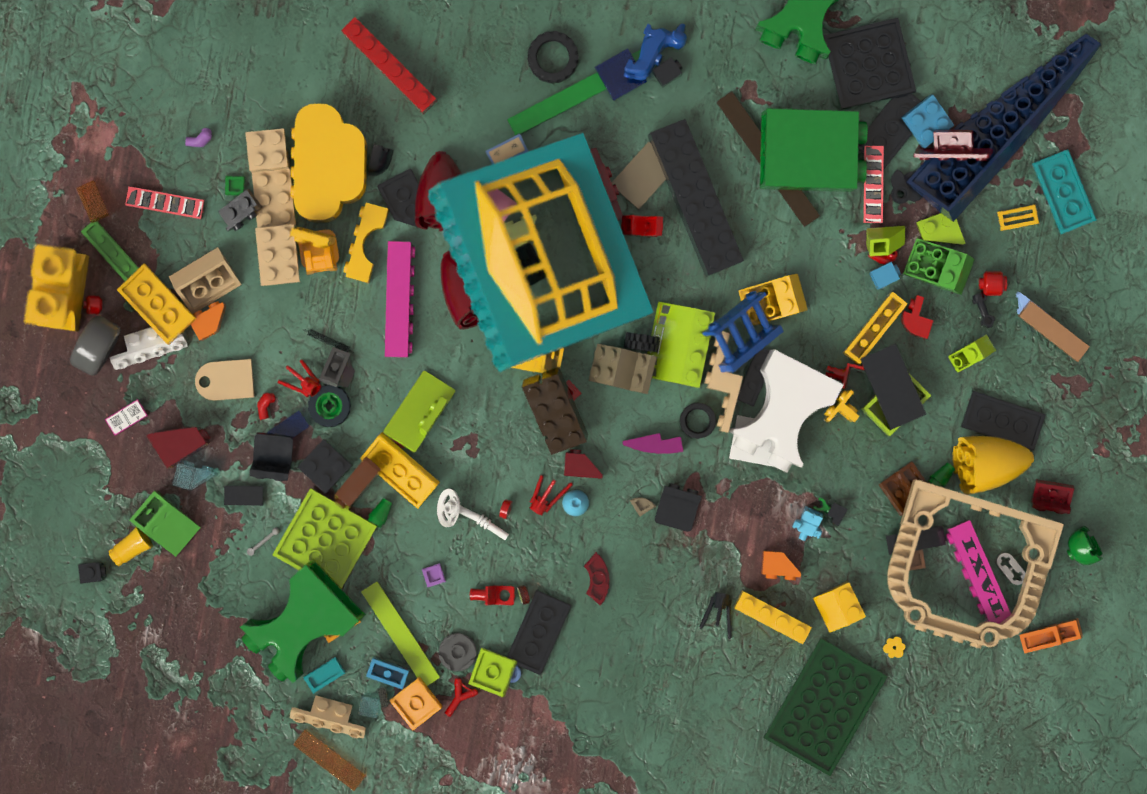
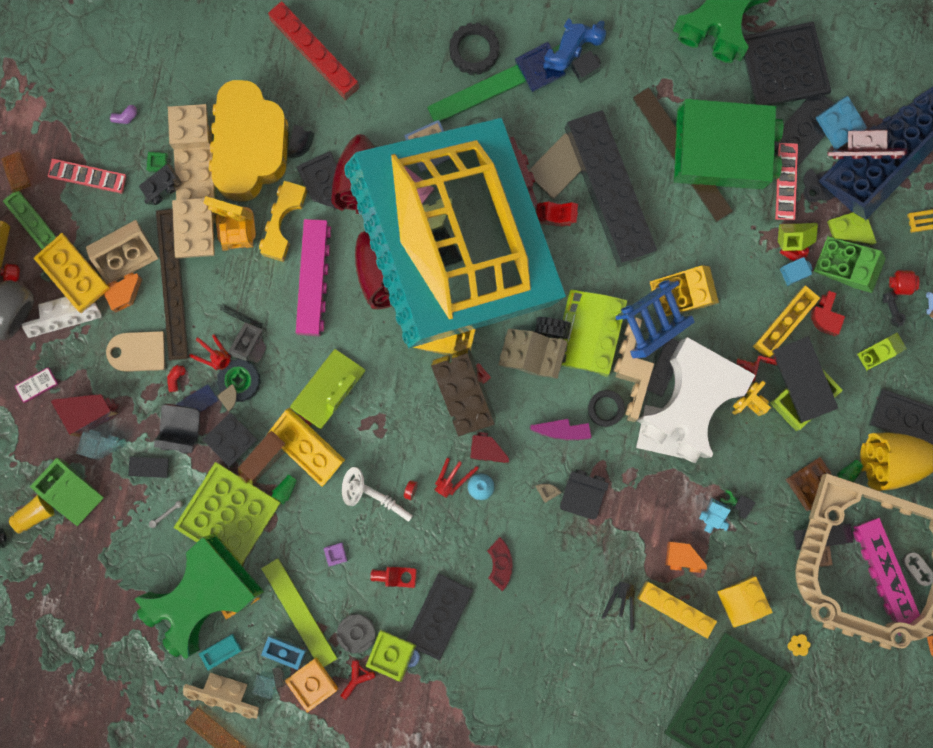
camera: 10 degrees right, 5 degrees down
clear red tile [517,585,530,605] -> none
none -> dark brown tile [156,209,189,361]
none -> dark tan tile [217,384,237,412]

